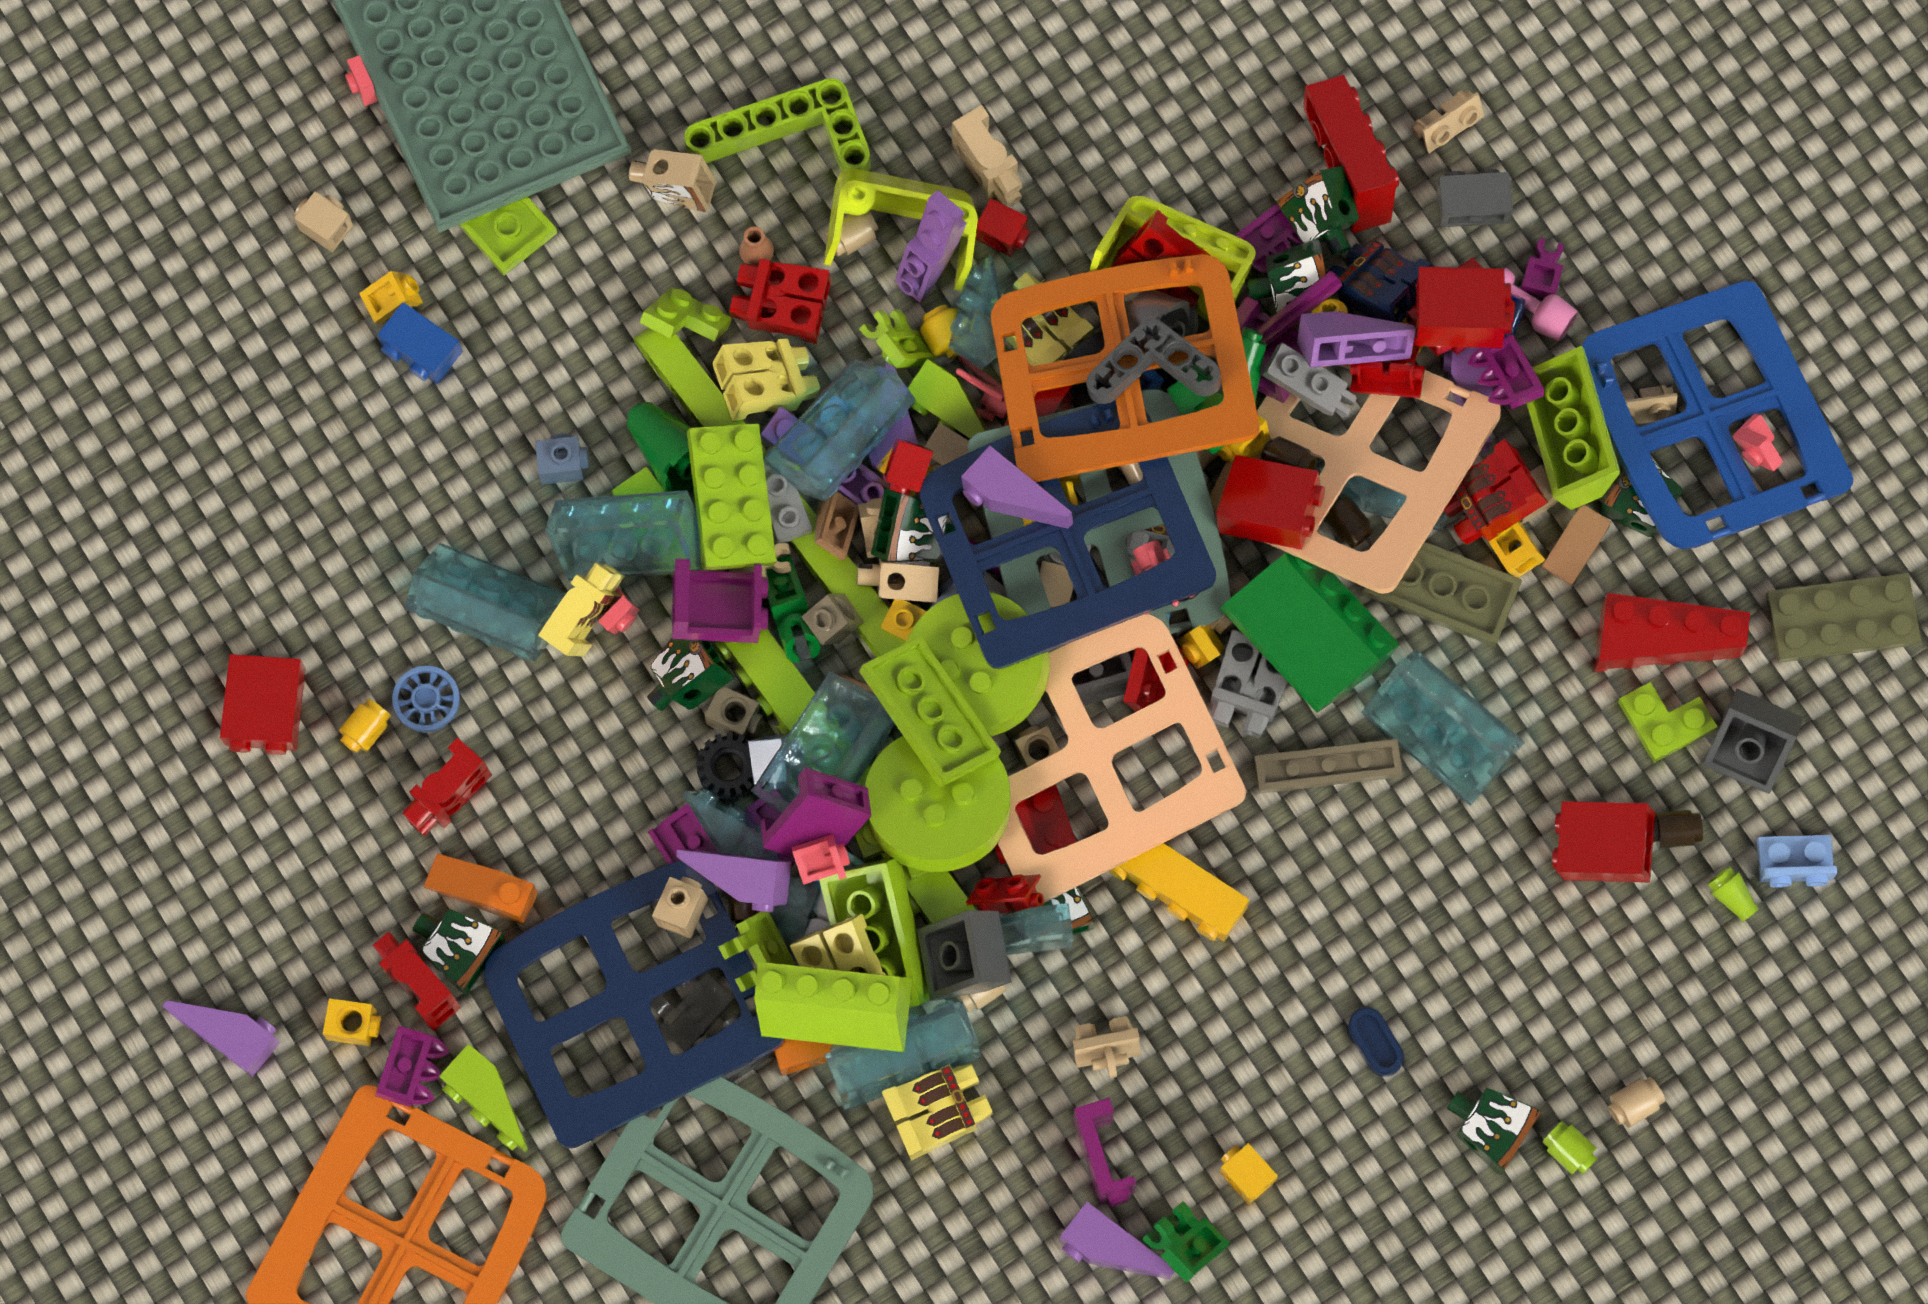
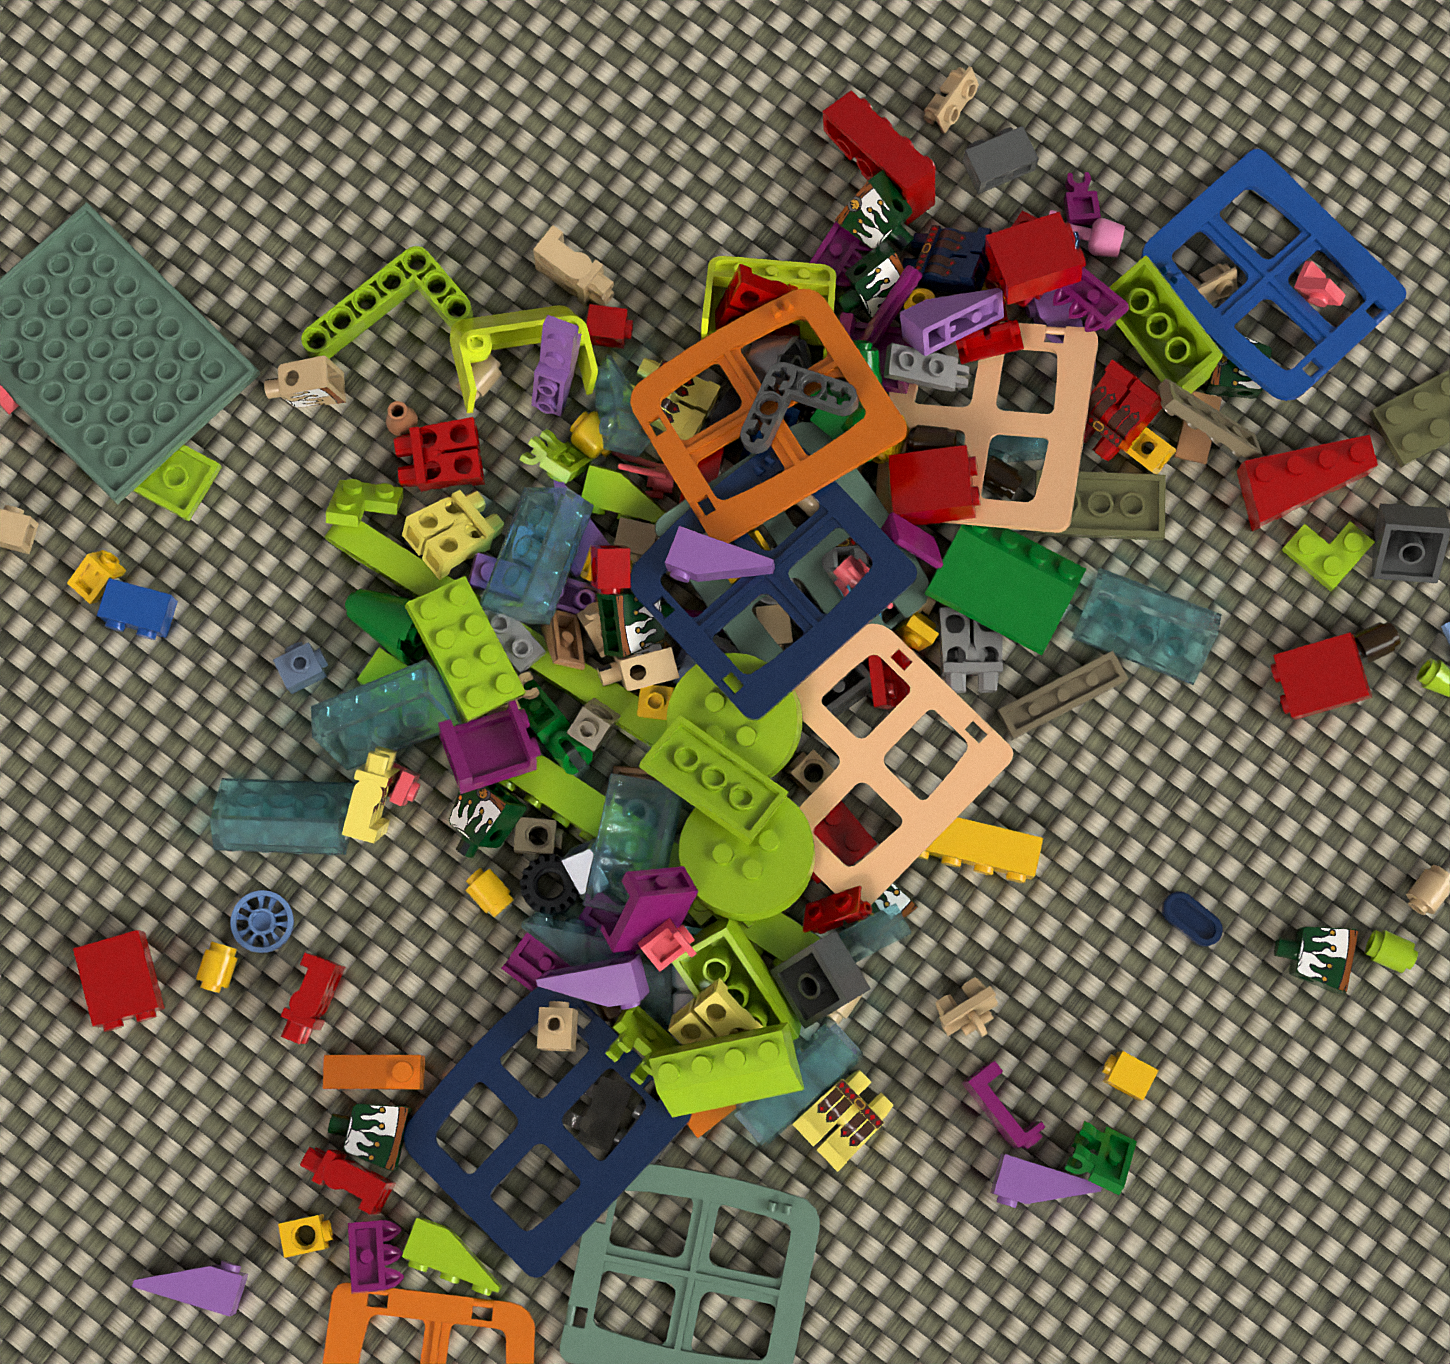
camera: 25 degrees left, 5 degrees up
none -> yellow brick [465,868,514,918]
none -> magenta slope [881,512,943,569]
none -> dark tan plate [1157,378,1263,460]

